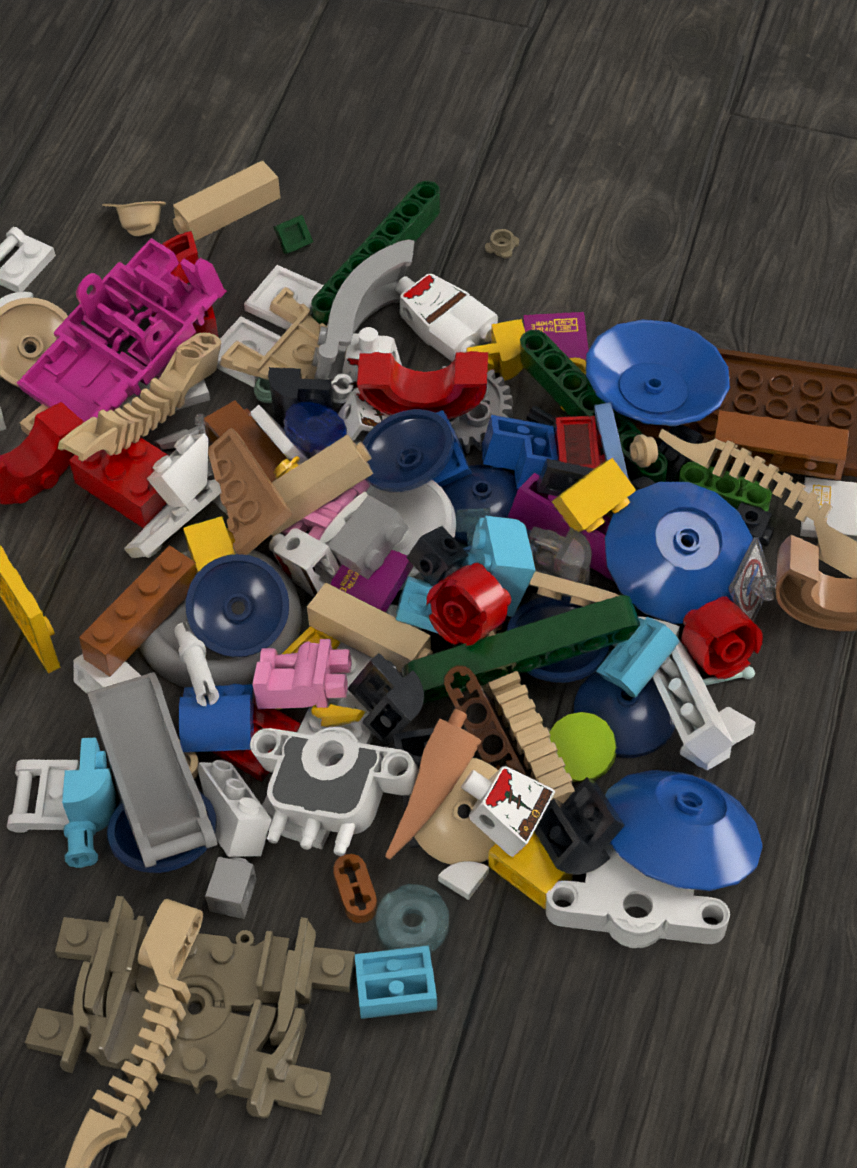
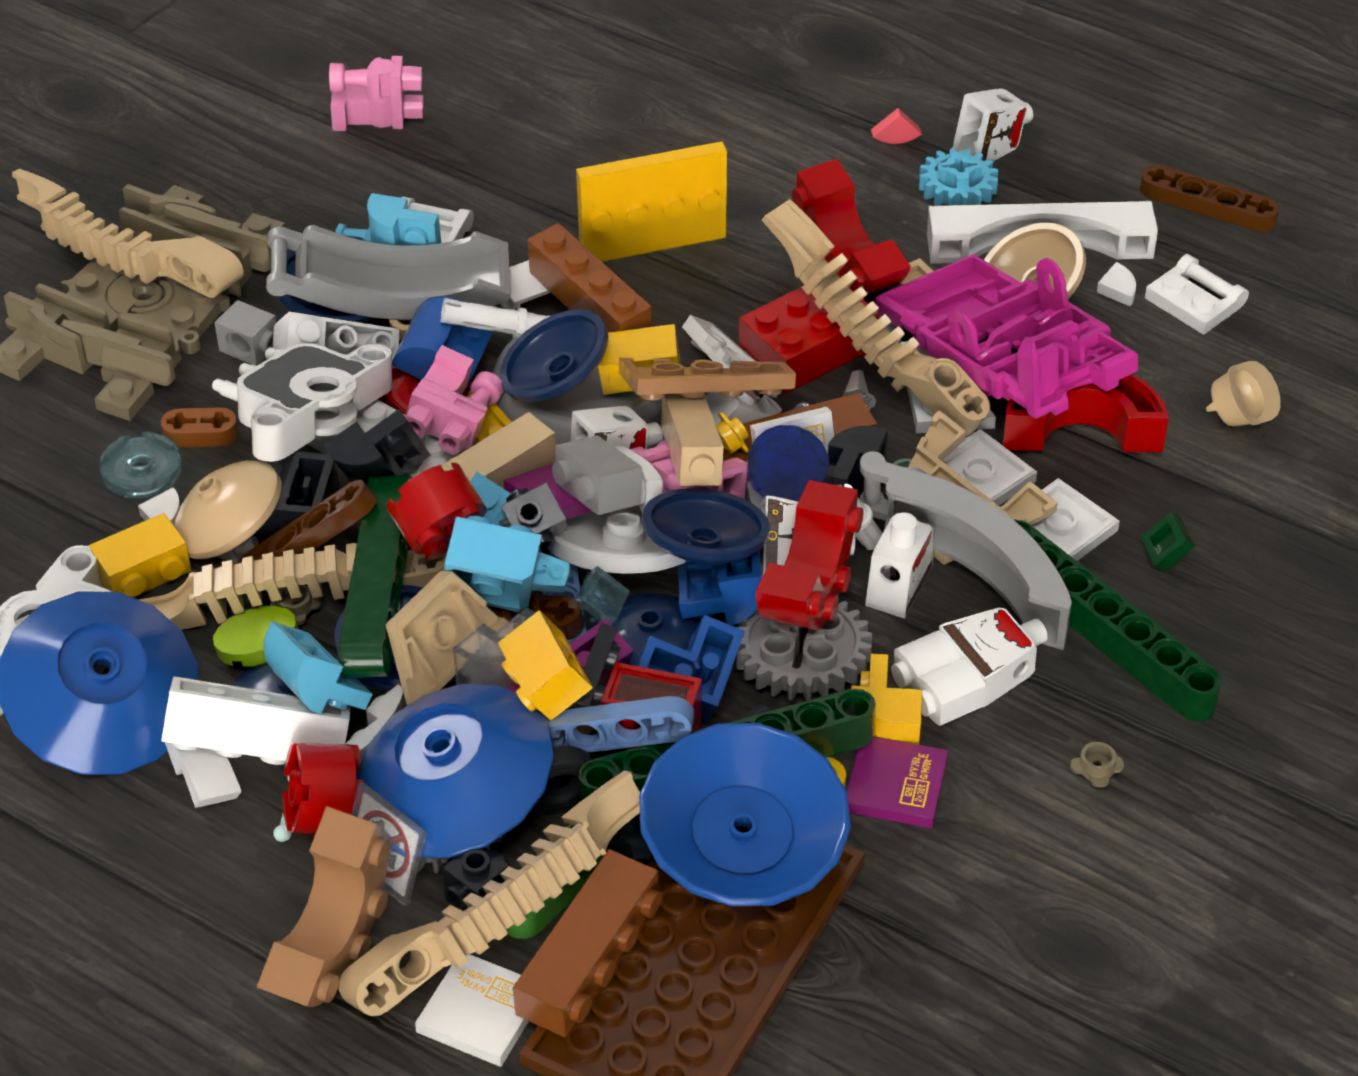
camera: 105 degrees right, 10 degrees down
white slope [147,433,208,508] -> none
tan brick [173,160,280,241] -> none
medium azure brick [355,946,437,1019] -> none
nougat piece [385,709,481,859] -> none
white torso [461,766,555,857] -> none
black brick [534,777,625,874] -> none
tan plate [630,434,658,468] -> none

